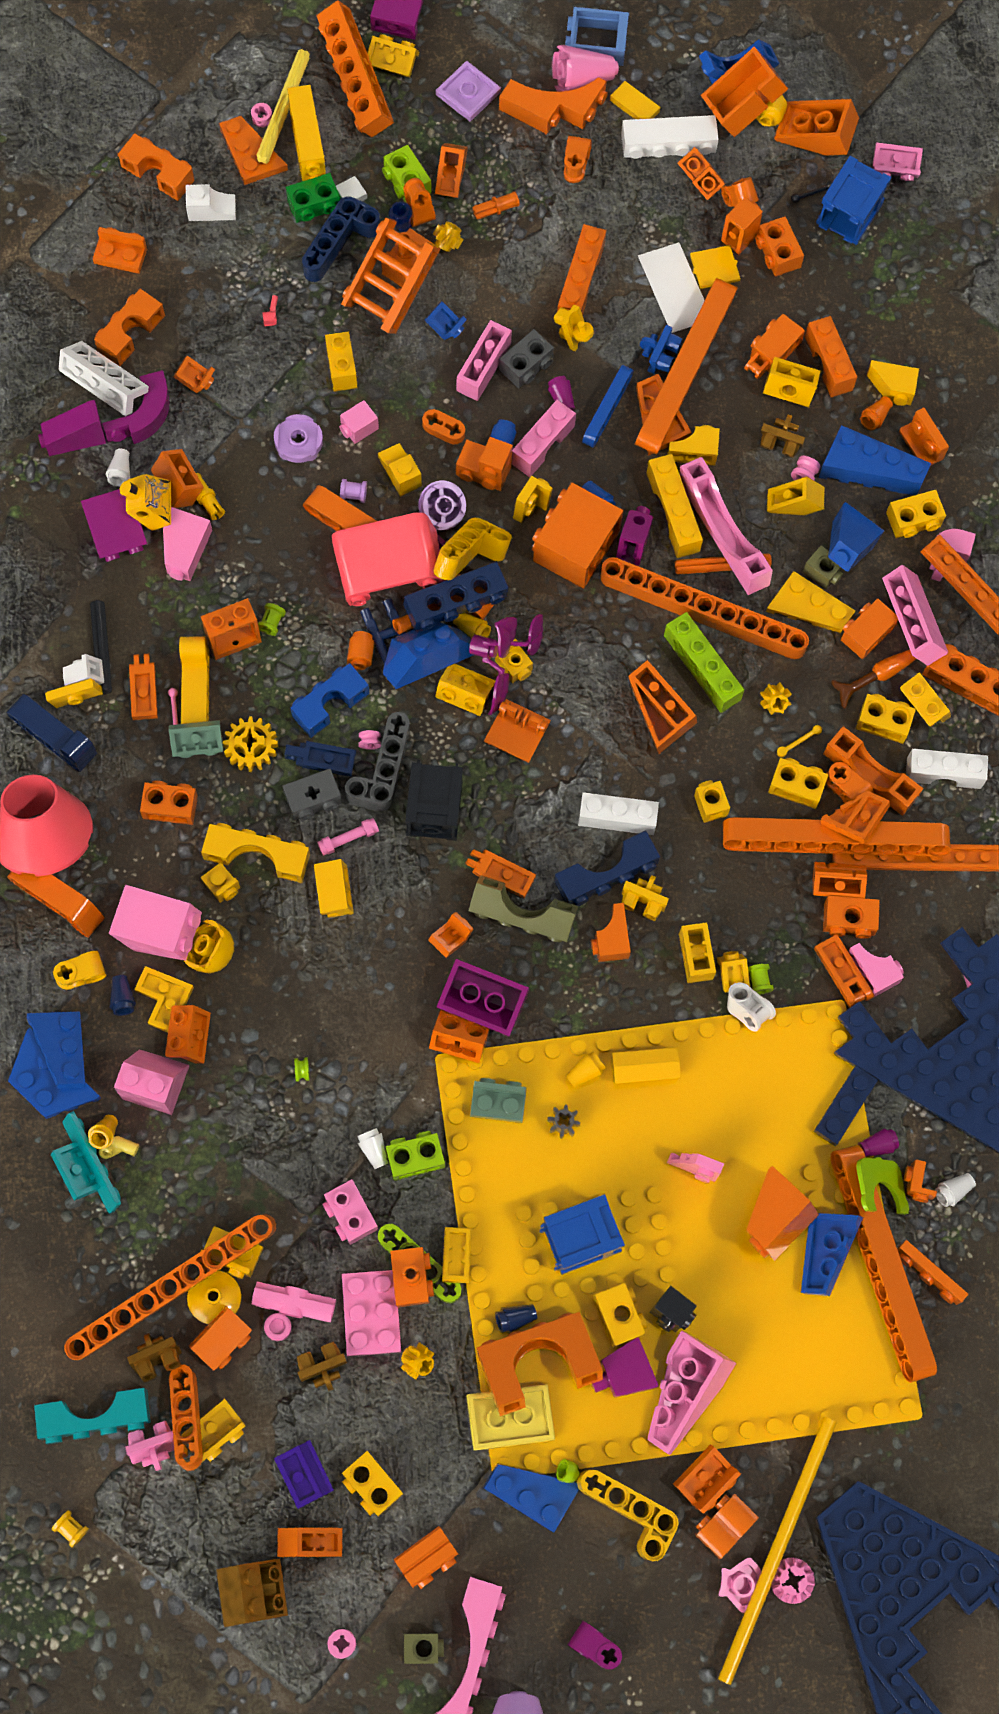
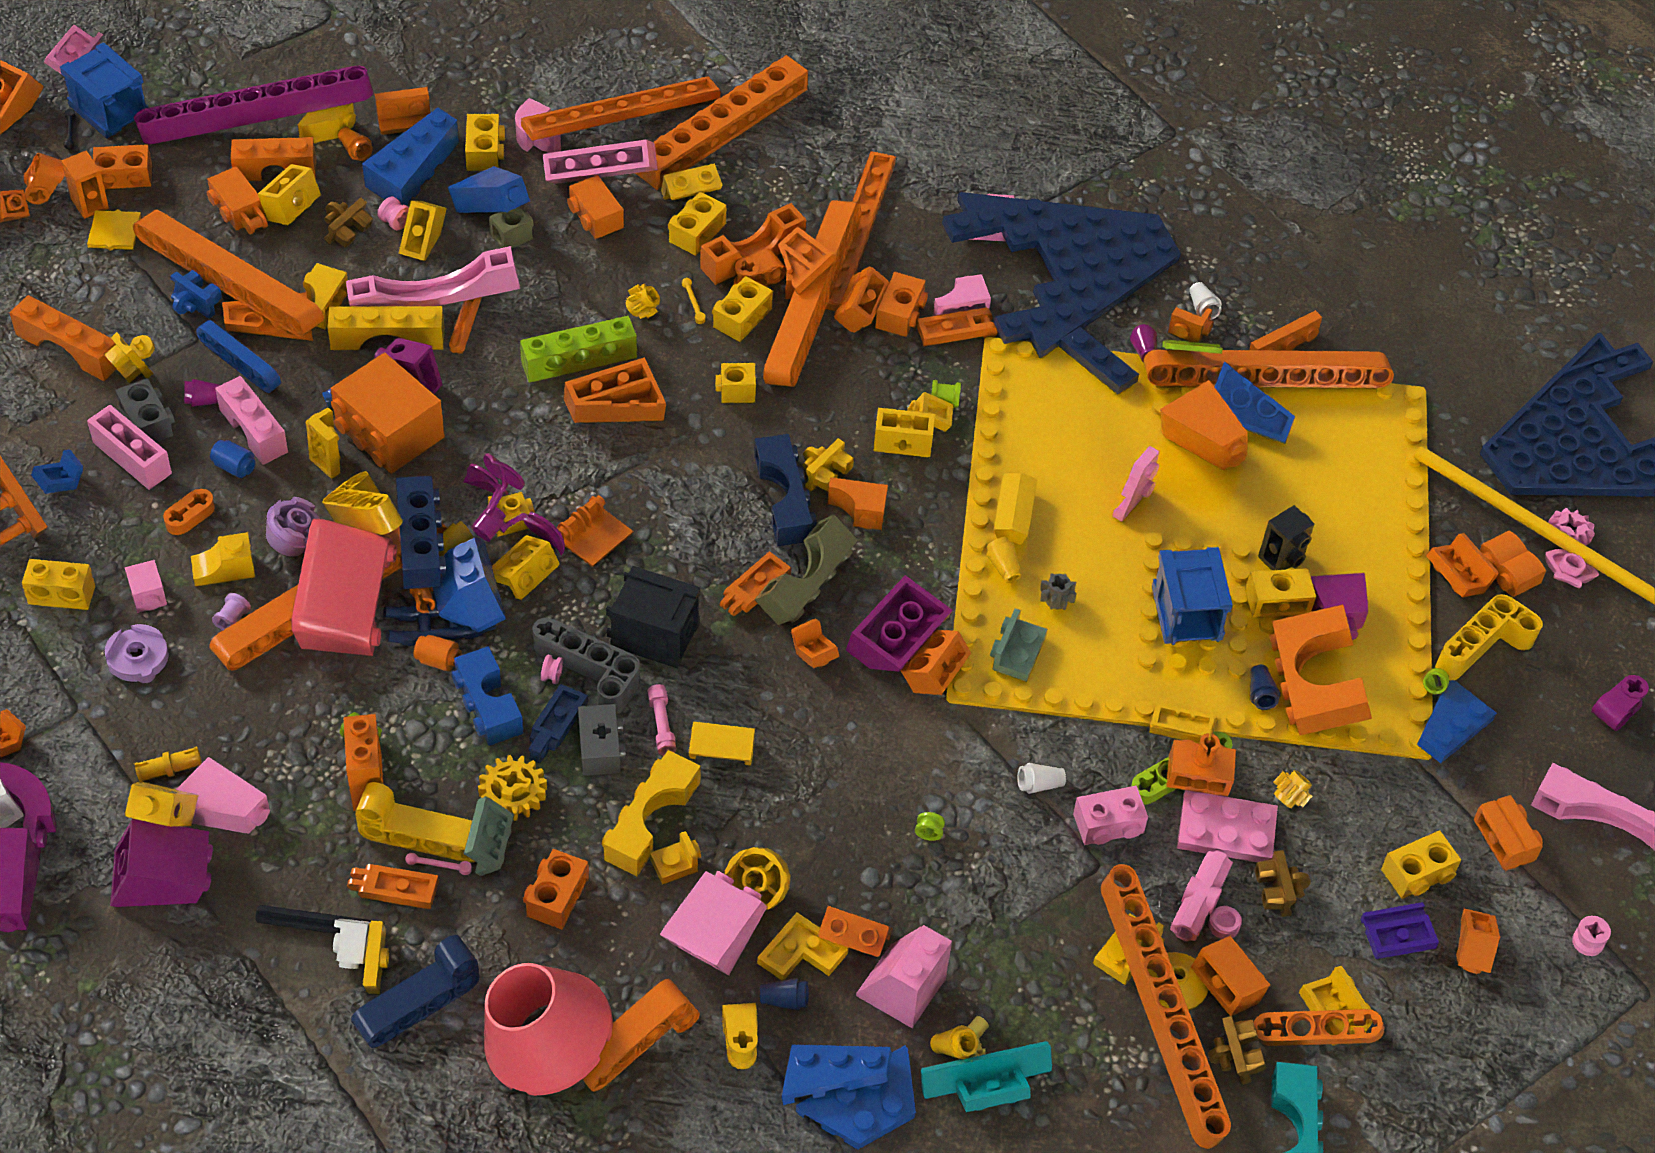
camera: 75 degrees left, 20 degrees down
white cone [106,448,130,487] -> none
bright pink hips [125,1421,174,1471] -> none
orange brick [151,449,204,508] -> none
pearl gold slope [216,1558,288,1627] -> none
lime brick [386,1131,445,1181] -> none
olive brick [404,1633,444,1664] -> none
orange brick [456,437,513,491] -> none
light yellow tile [466,1384,555,1451] -> none
white brick [578,792,659,835] -> none
orange beam [600,557,809,659] -> none
white sticker [638,243,705,333] -> none
bright pink wedge [647,1330,736,1455] -> none
white piece [727,982,776,1032] -> none
yellow wing [766,571,855,633] -> none
piece [831,650,917,709] -> none
white arch [906,749,988,789] -> none
none -> magenta beam [134,65,373,144]

